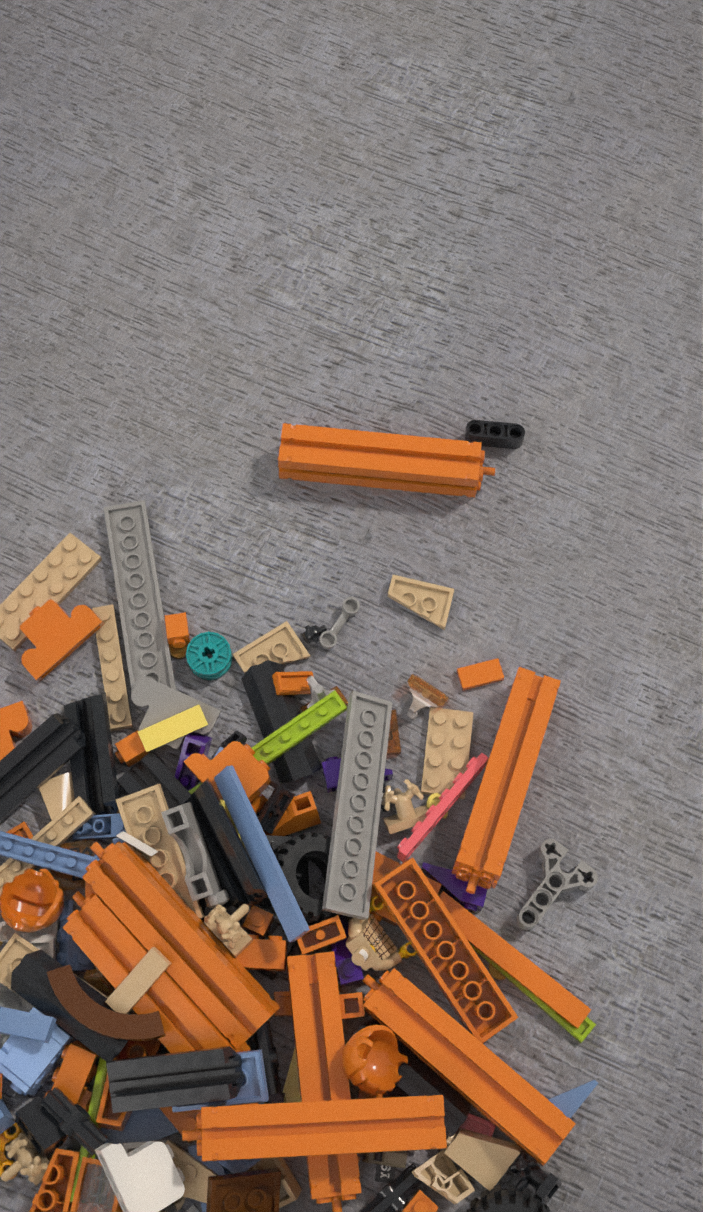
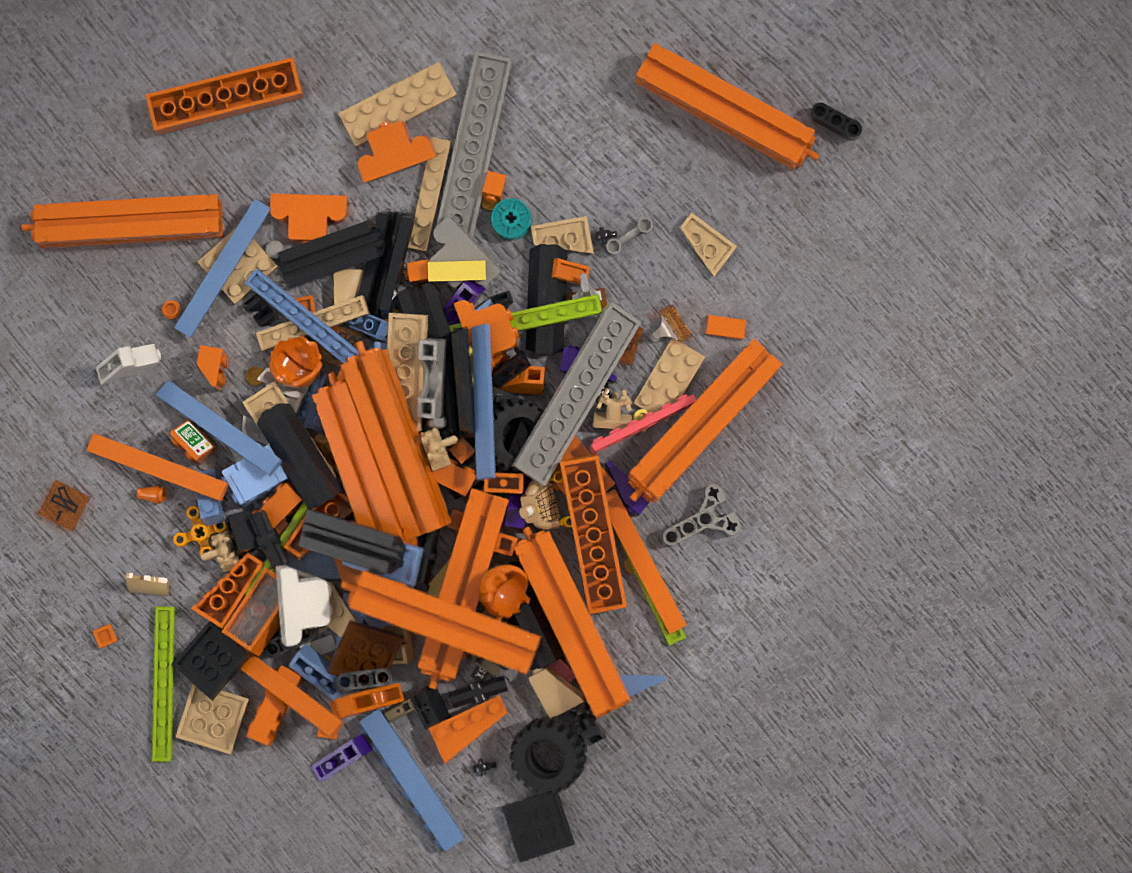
camera: 30 degrees right, 15 degrees up
reddish brown tile [47,965,166,1041] -> none
tan tile [105,947,172,1014] -> none
white sticker [116,831,158,856] -> none
tan slope [412,1149,475,1204] -> none

